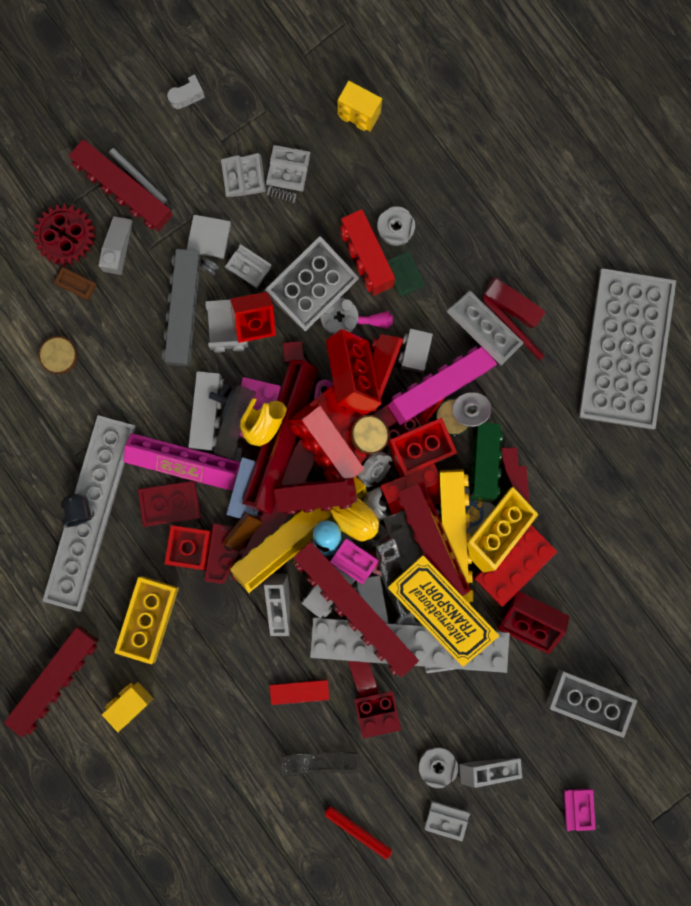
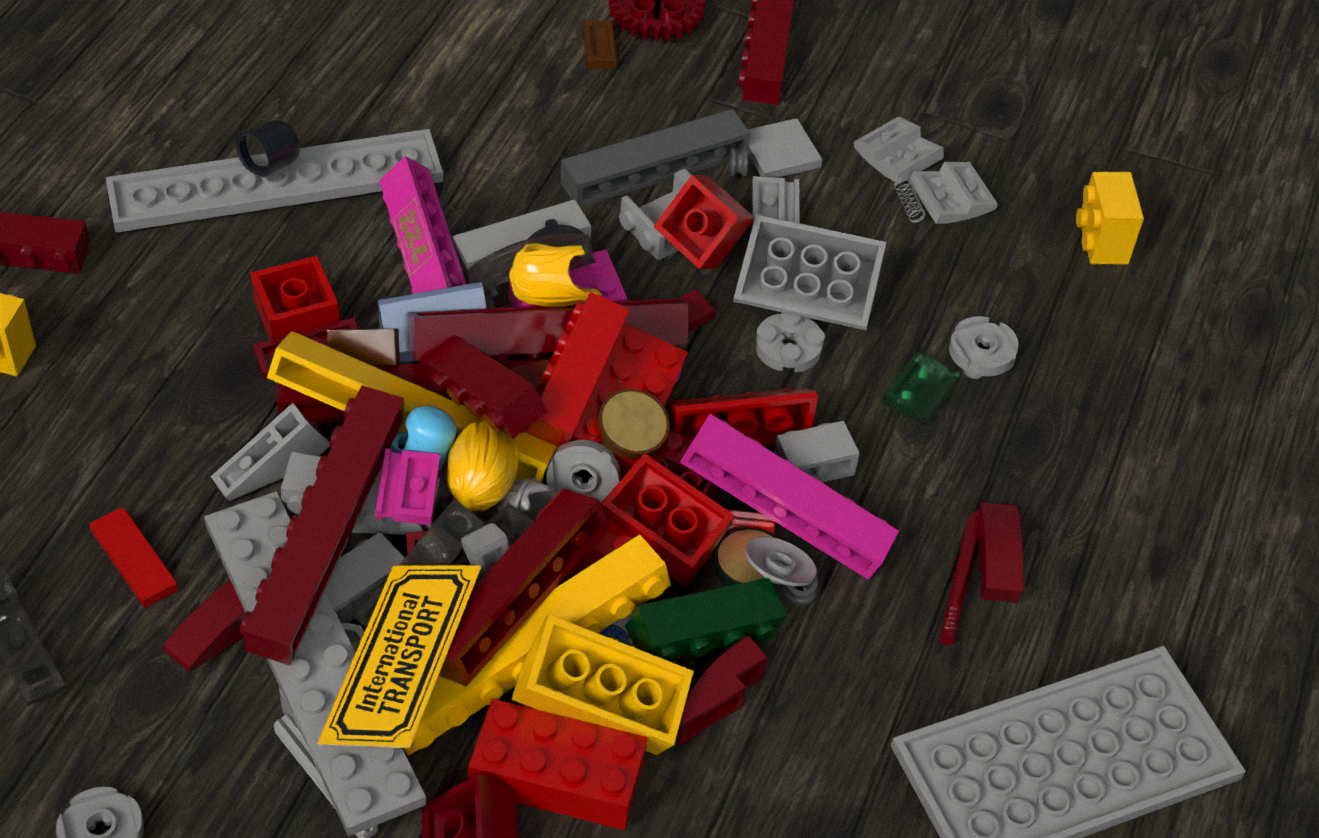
camera: 60 degrees right, 35 degrees down
pearl gold tile [39,336,78,374] -> none
light grey slope [99,216,133,275] -> none
light grey bar [109,148,167,204] -> none
yellow brick [114,576,179,664] -> none
dark red tile [138,481,201,527] -> none
light grey leg [168,74,205,109] -> none
red brick [326,328,382,415] -> none
red brick [339,209,395,296] -> none
dark red slope [354,691,401,739] -> none
dark pink cone [358,311,393,330] -> none
light grey tile [447,290,524,365] -> none
none -> light grey slope [461,523,509,580]

